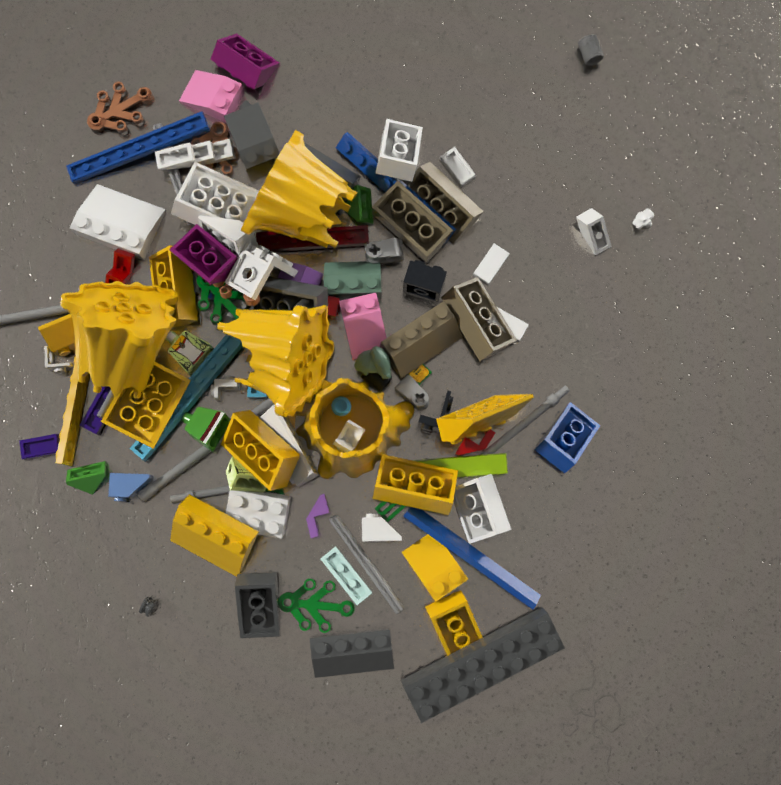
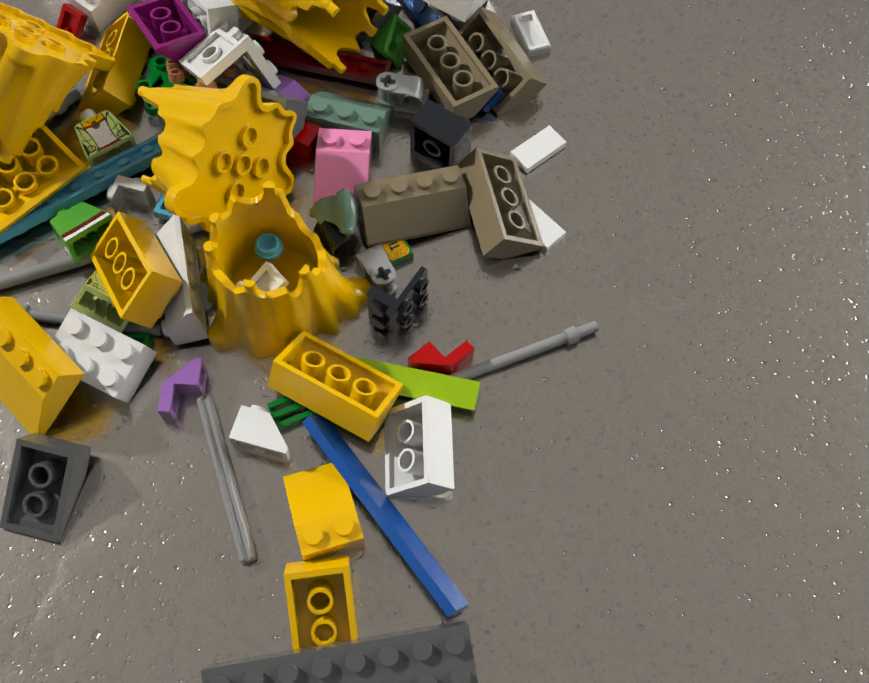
camera: 15 degrees right, 15 degrees down
green plant [278,579,355,633] -> none
dark grey slope [310,628,394,678] -> none
light aqua plate [321,546,372,605] -> none
yellow slope [436,394,534,444] -> none
blue slope [534,402,600,473] -> none
white slope [576,208,612,255] -> none
white plant [633,208,654,229] -> none

